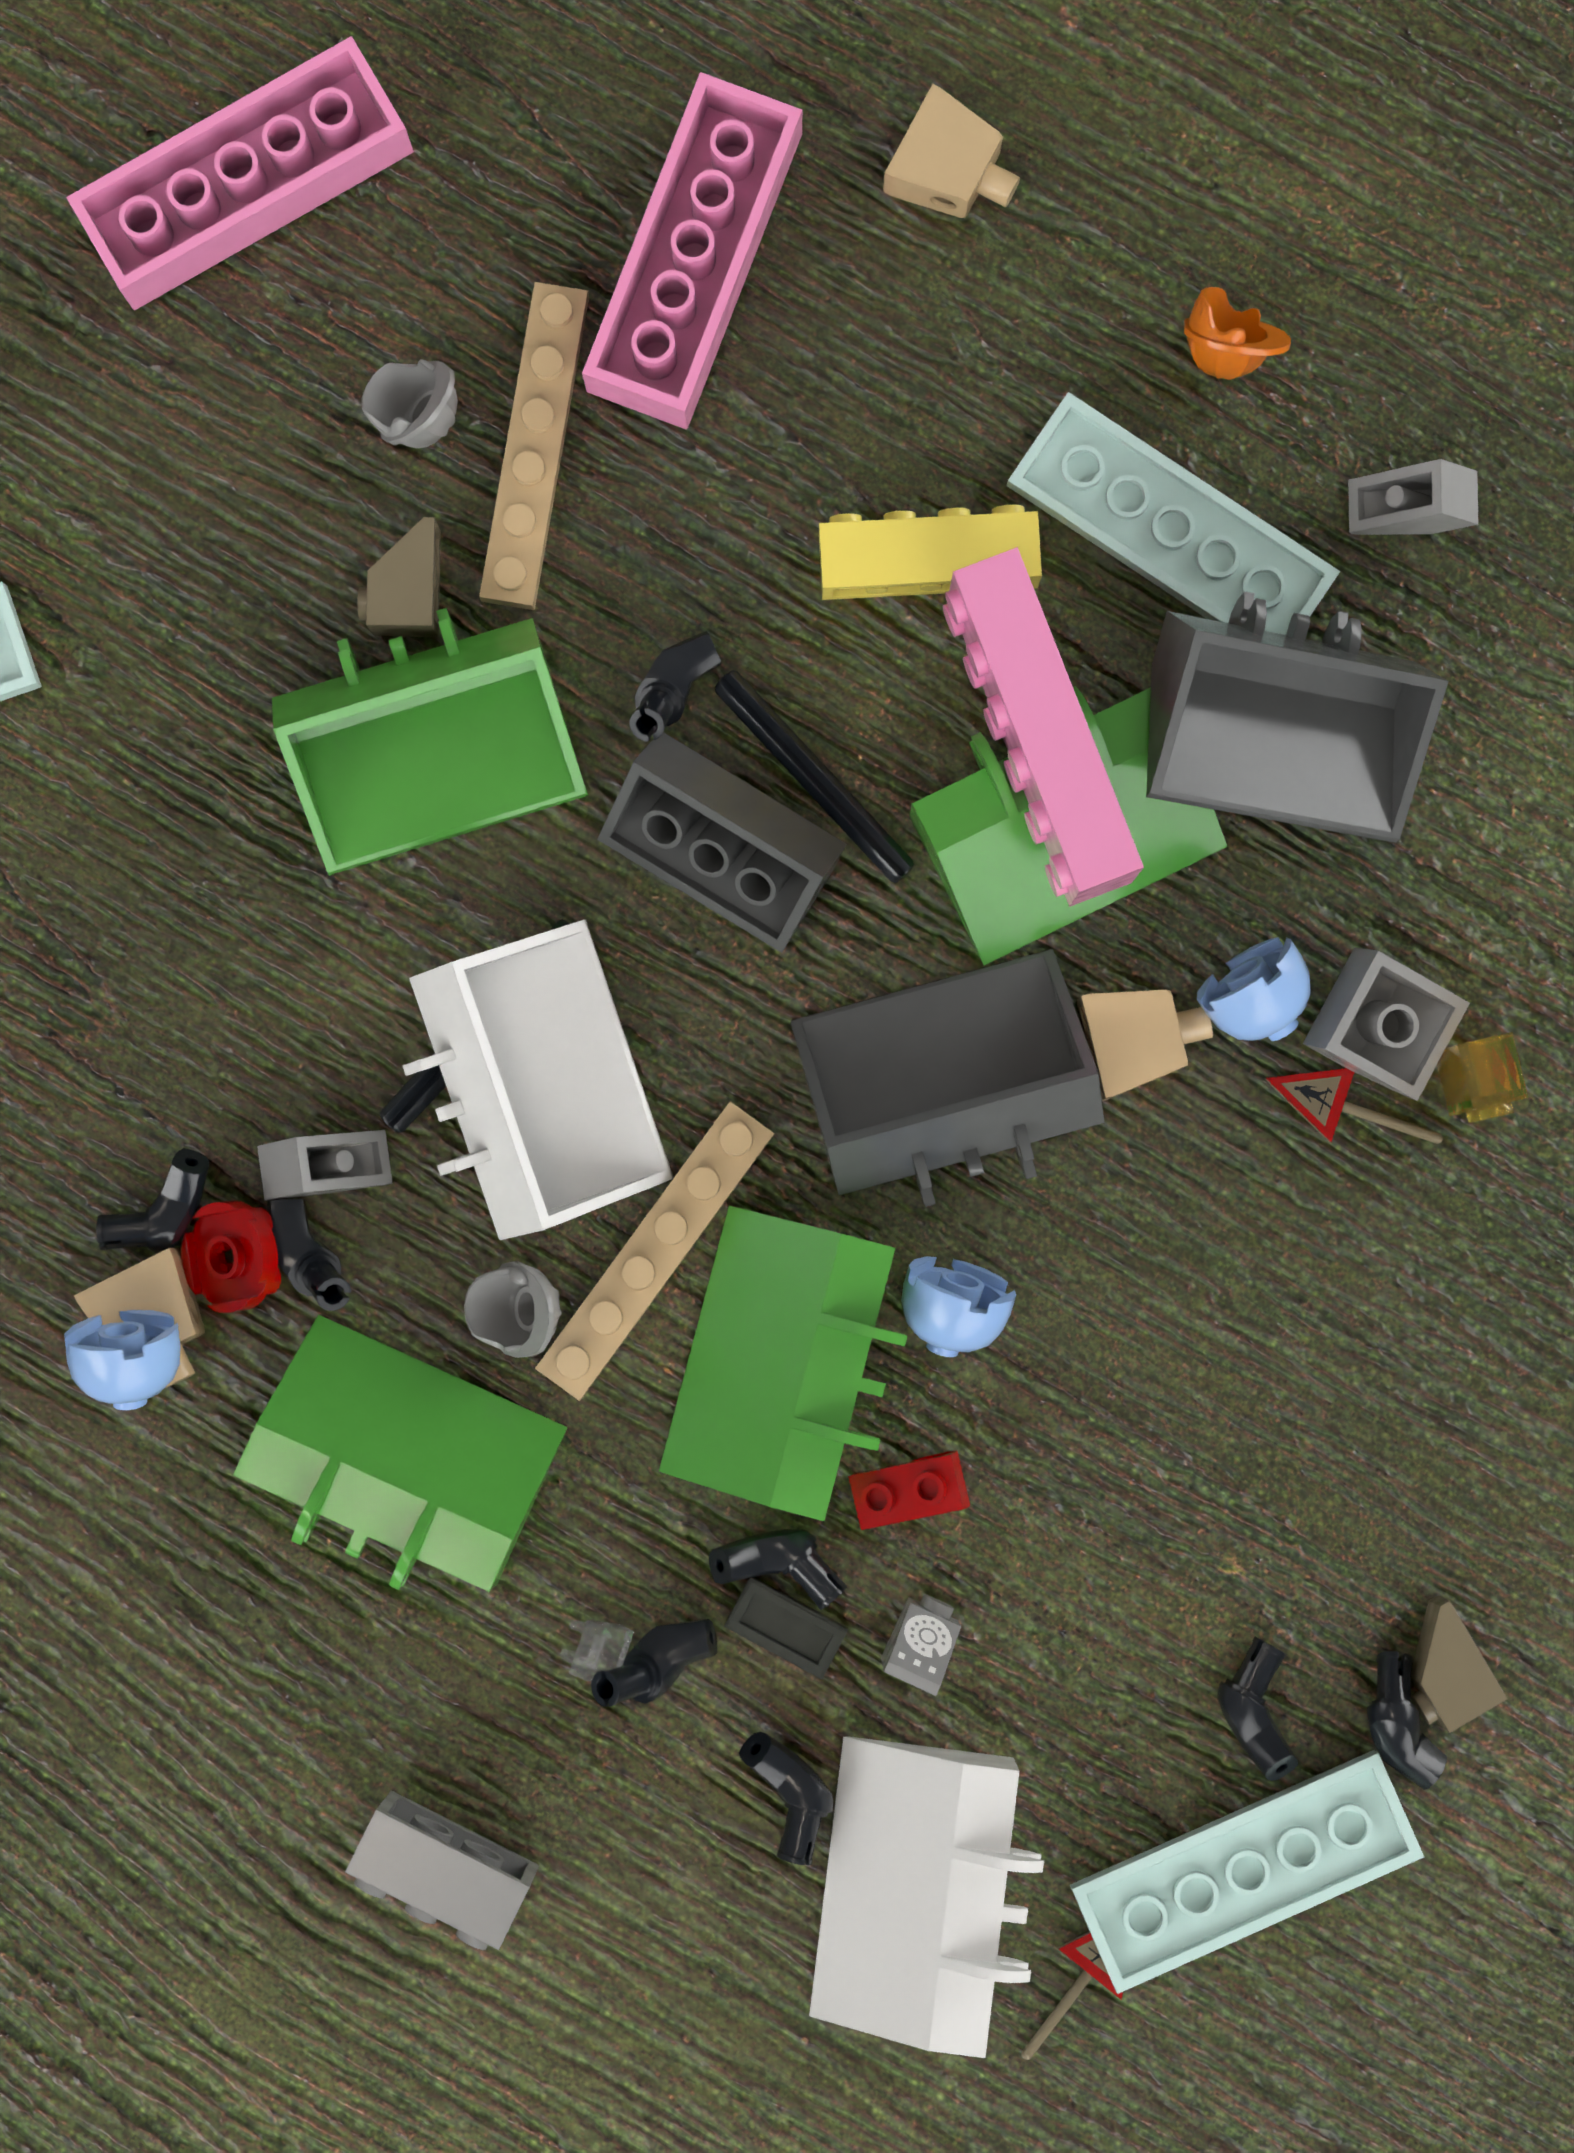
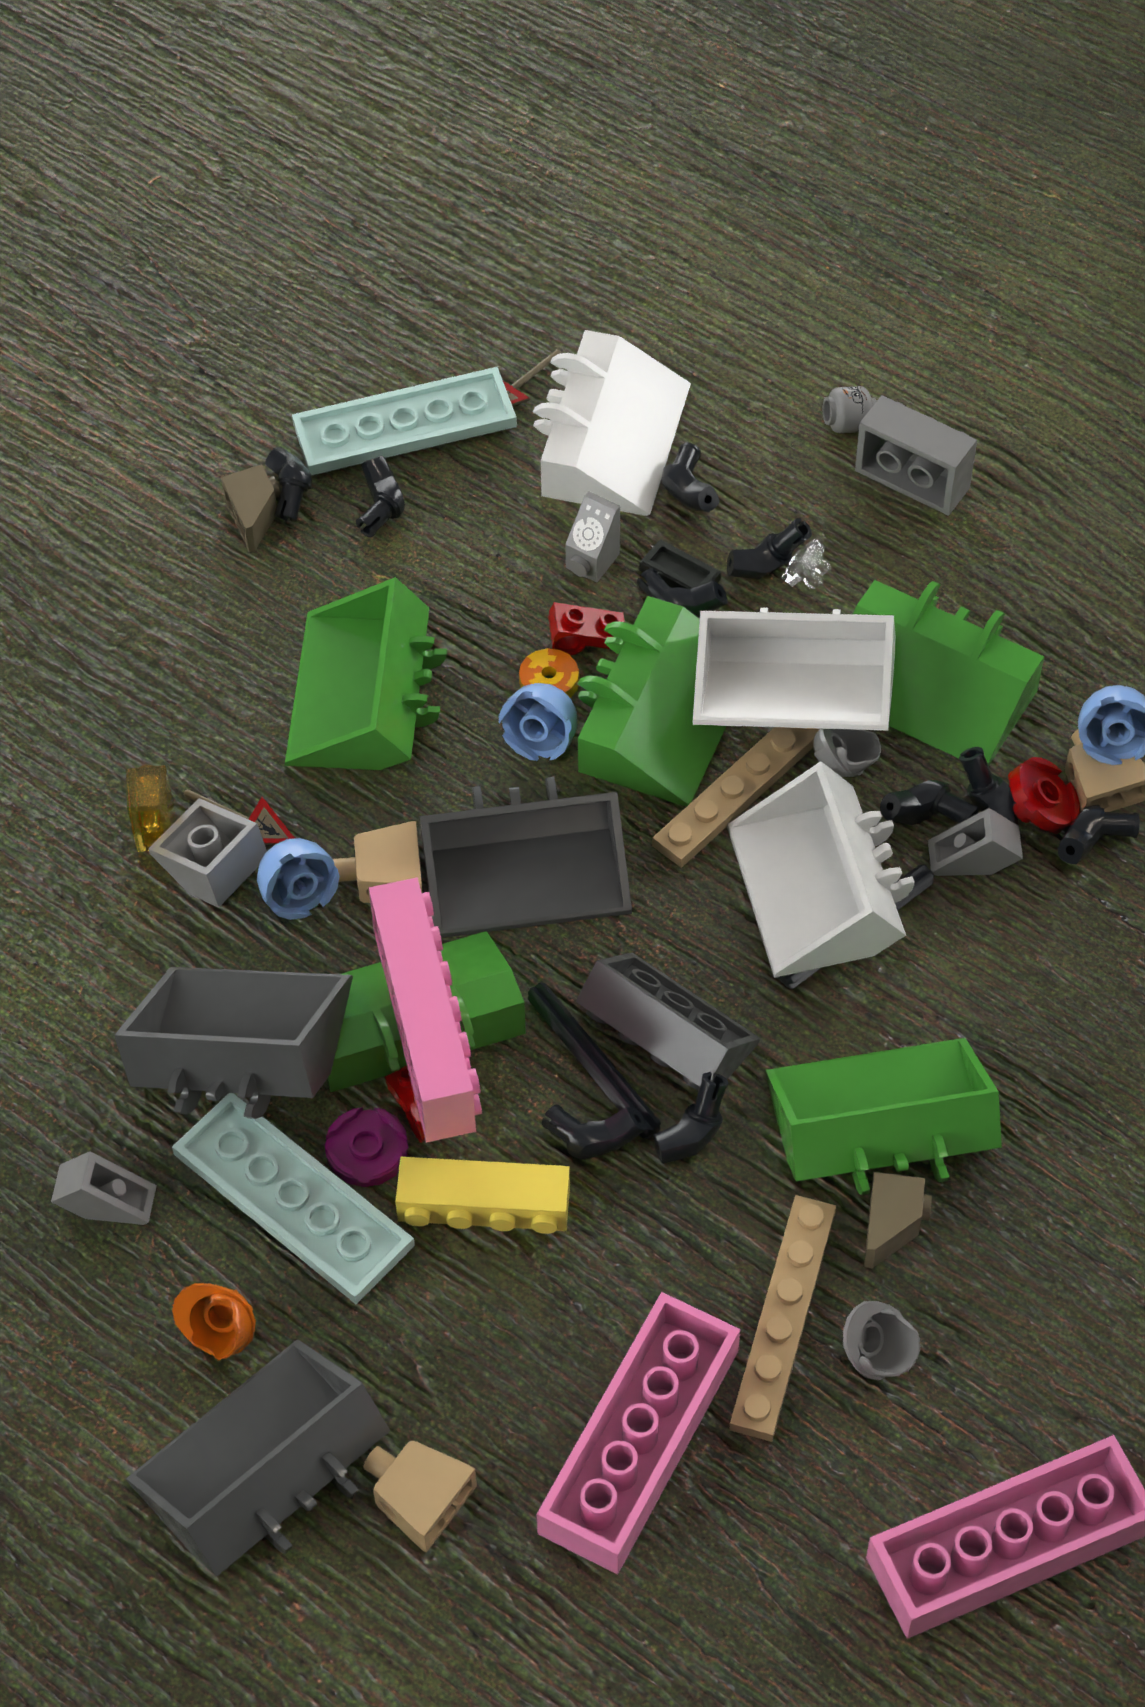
camera: 175 degrees left, 30 degrees down
none -> dark grey piece [126,1339,390,1576]
none -> bright green piece [284,577,447,770]
none -> magenta tile [325,1107,409,1187]
none -> piece [519,648,579,698]
none -> black arm [542,1104,647,1160]
none -> white piece [693,608,896,731]
none -> light grey head [822,386,877,433]
none -> black arm [880,780,979,825]

